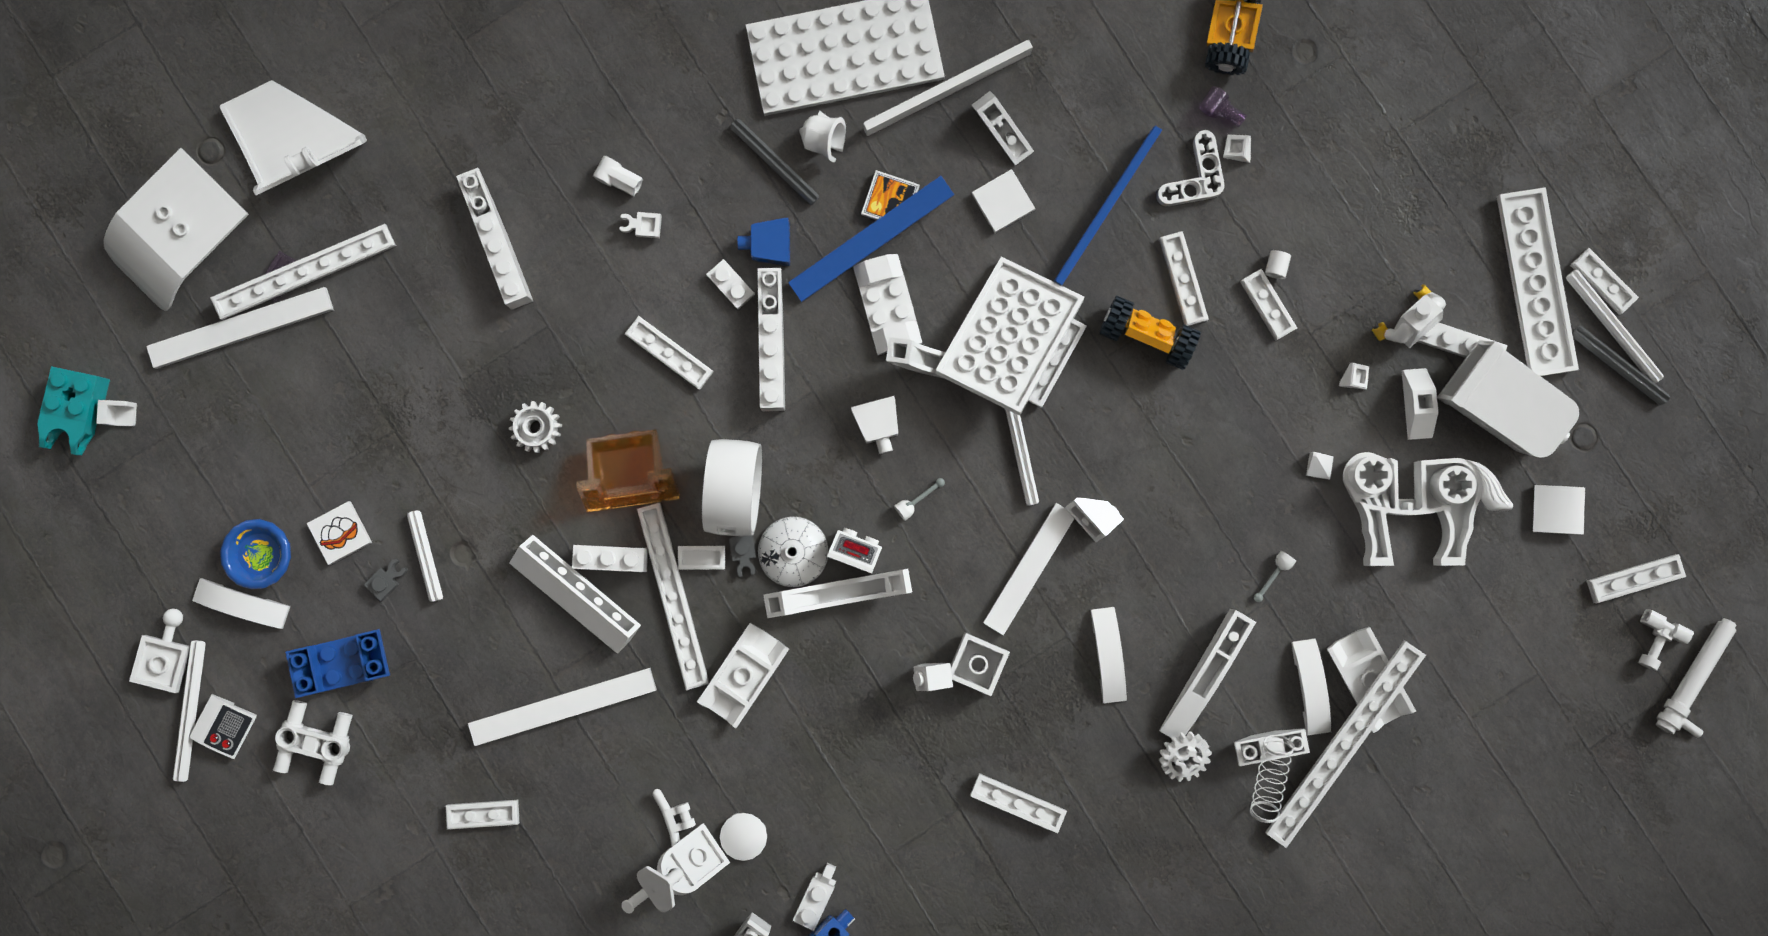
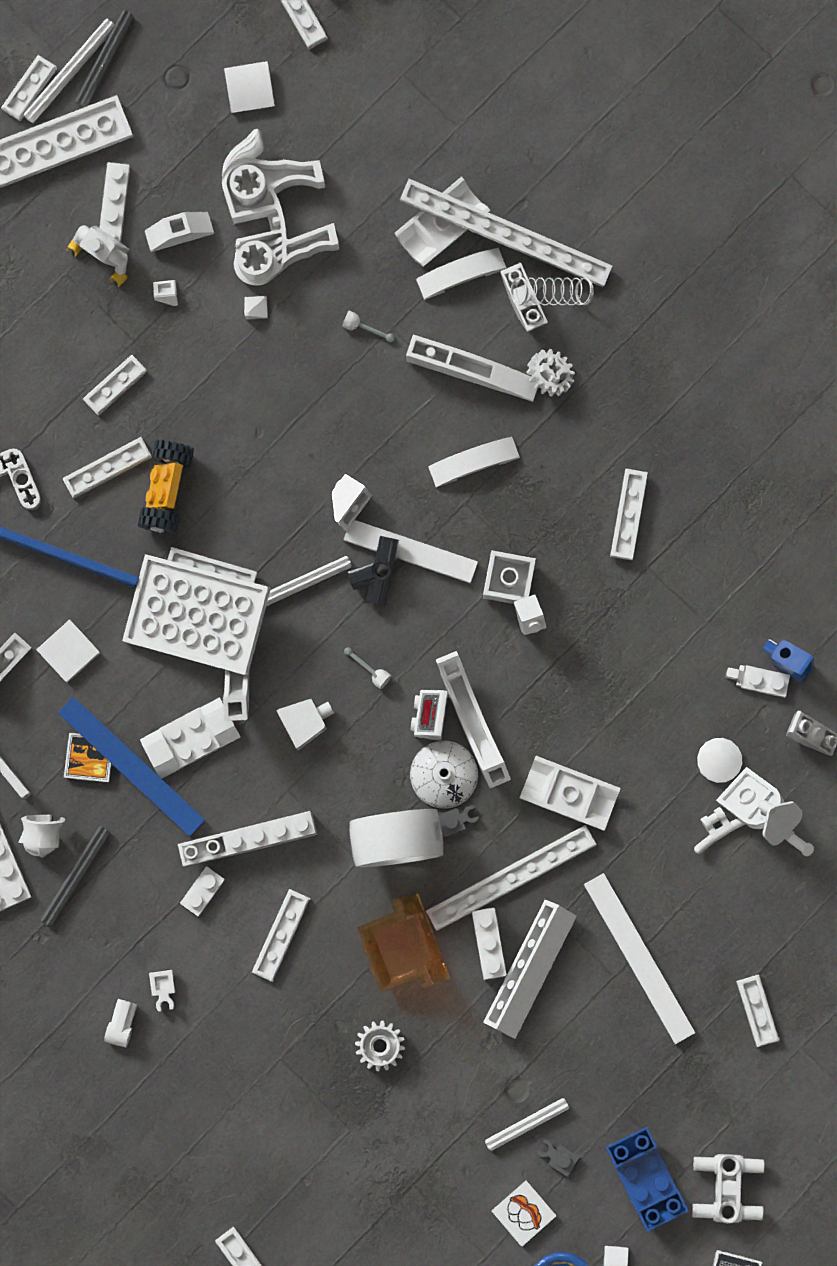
camera: 95 degrees left, 5 degrees down
white slope [456,168,533,310] -> none
white tile [678,546,725,570] -> none
blue torso [737,218,790,266] -> none
white beam [1265,250,1291,279] -> none
white piece [1437,340,1579,457] -> none
none -> black piece [348,536,399,606]

